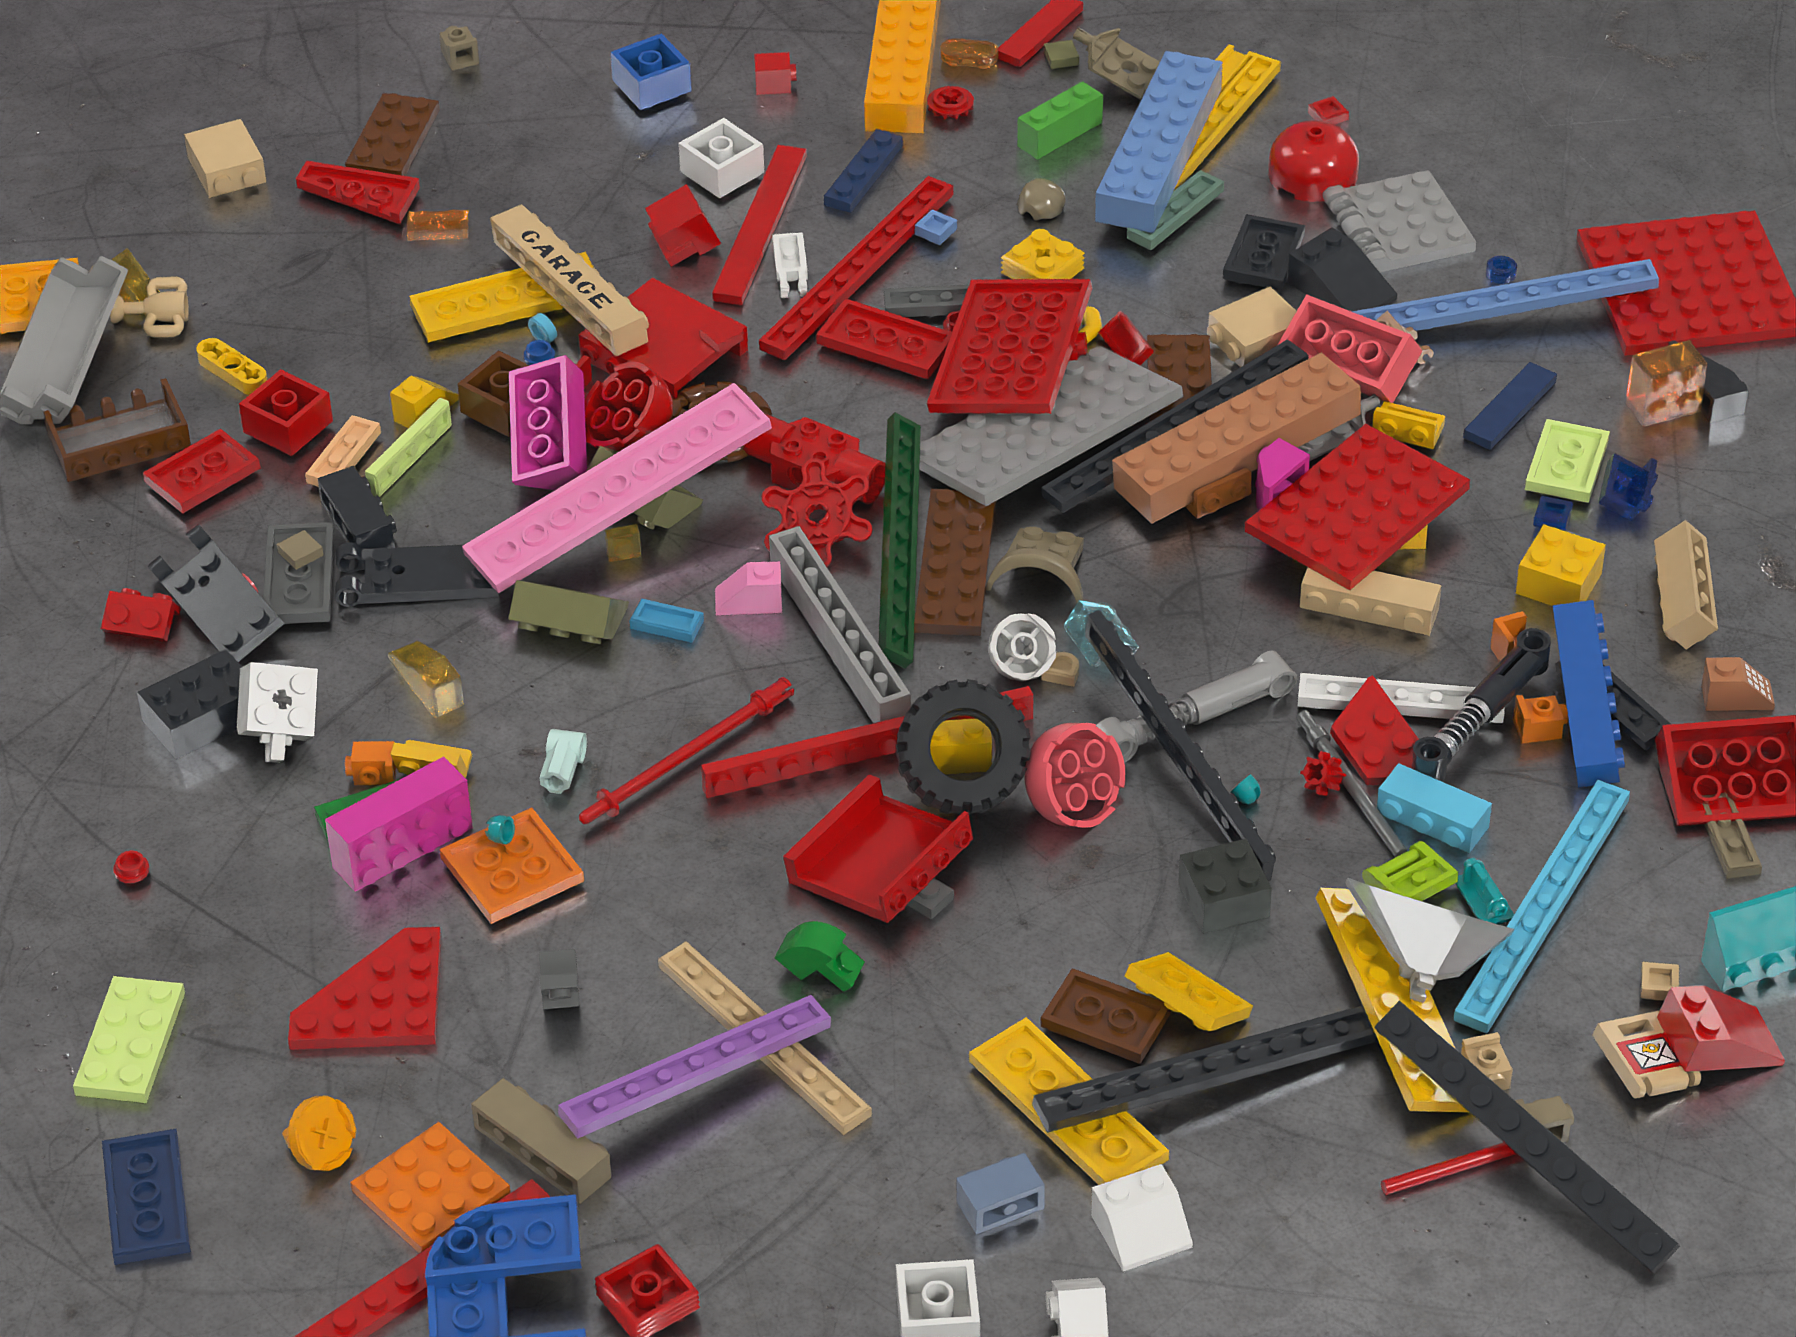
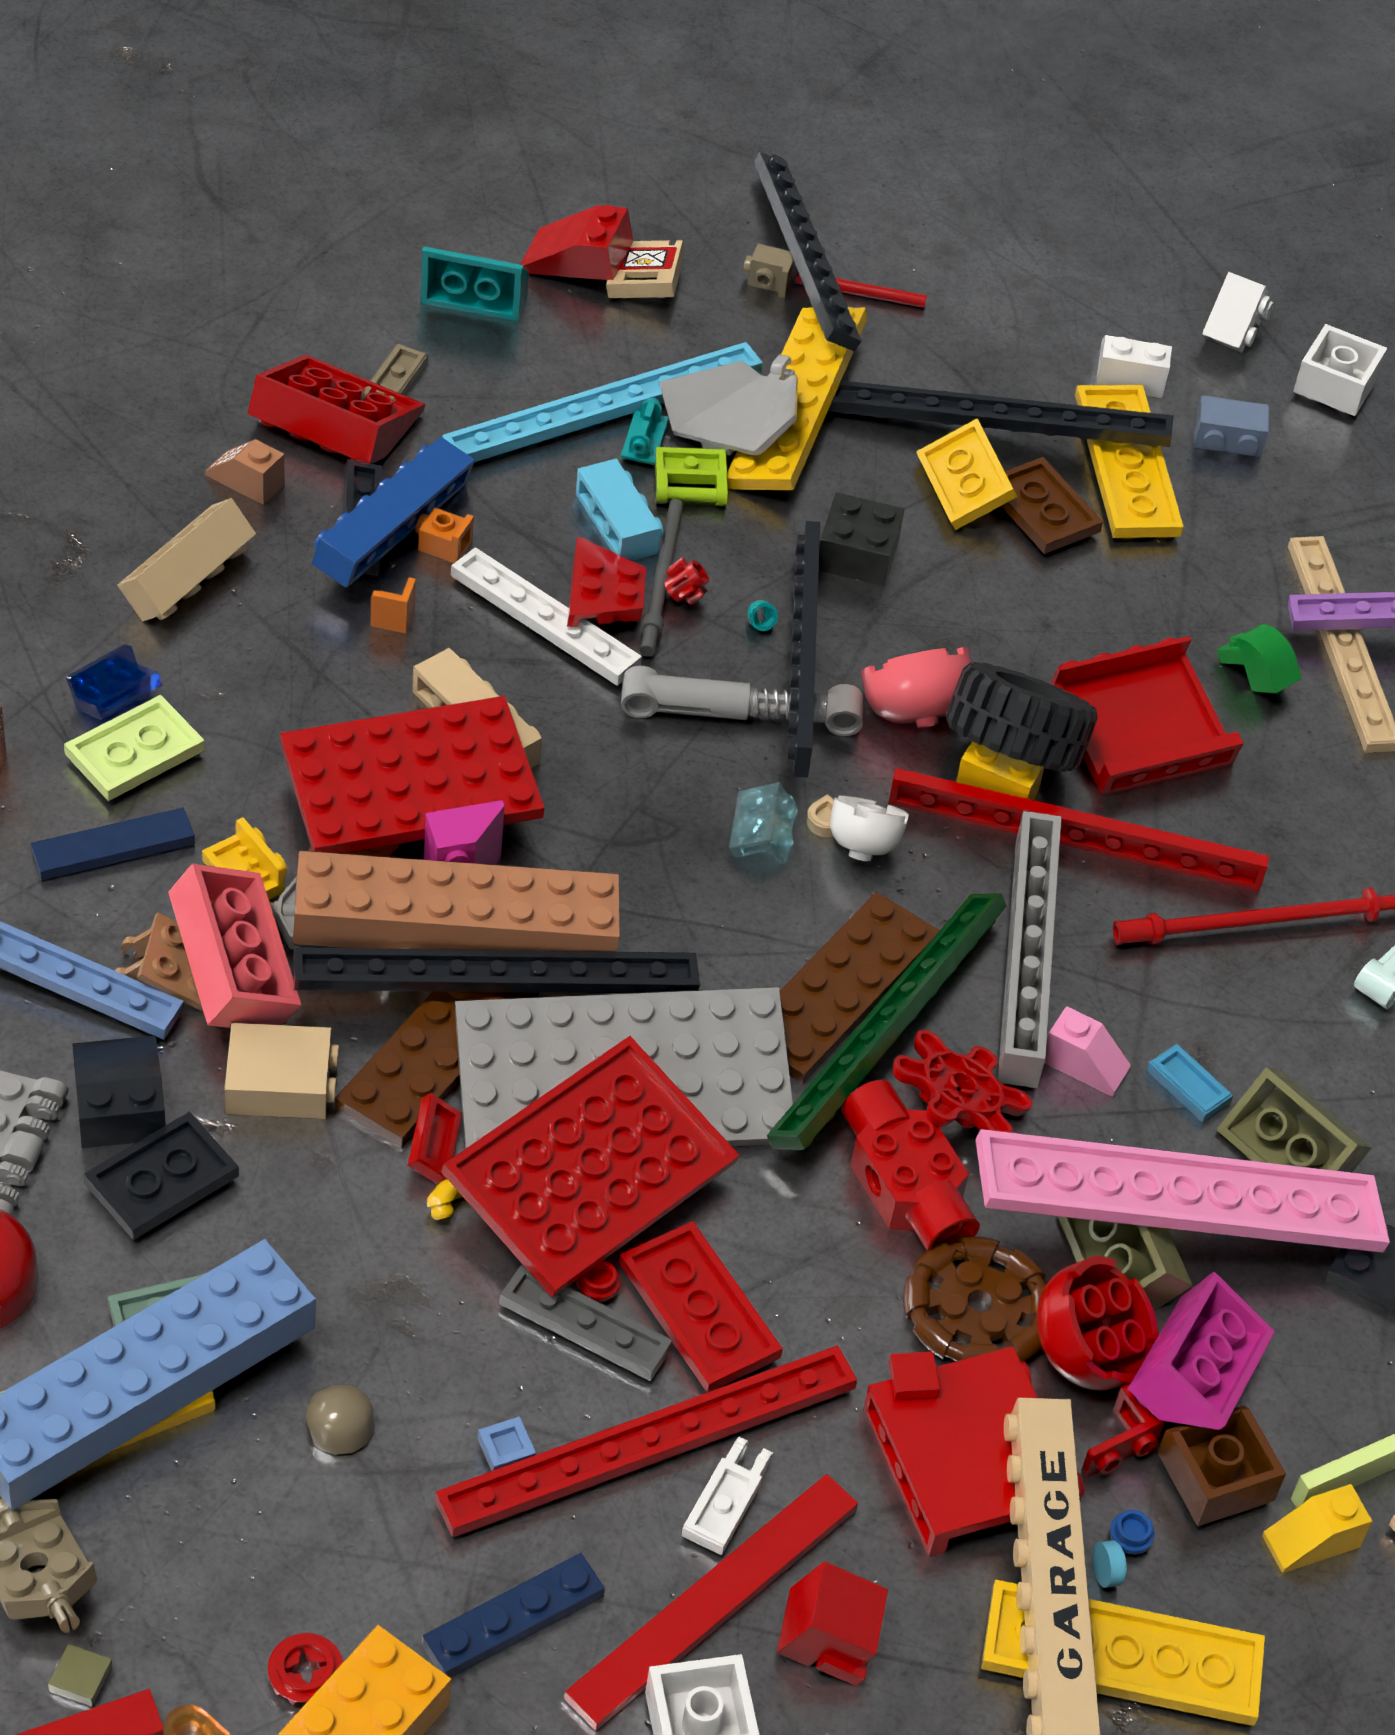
camera: 155 degrees left, 5 degrees up
dark tan piece [986,527,1084,605] -> none
yellow brick [1001,229,1085,279] -> none
bright green brick [1017,81,1103,160] -> none
black piece [1412,628,1551,782] -> none
tan brick [1461,1032,1512,1090] -> none
yellow brick [1516,524,1606,606] -> none
clear blue plate [1533,496,1574,531] -> none
tan plate [1641,962,1679,1000] -> none

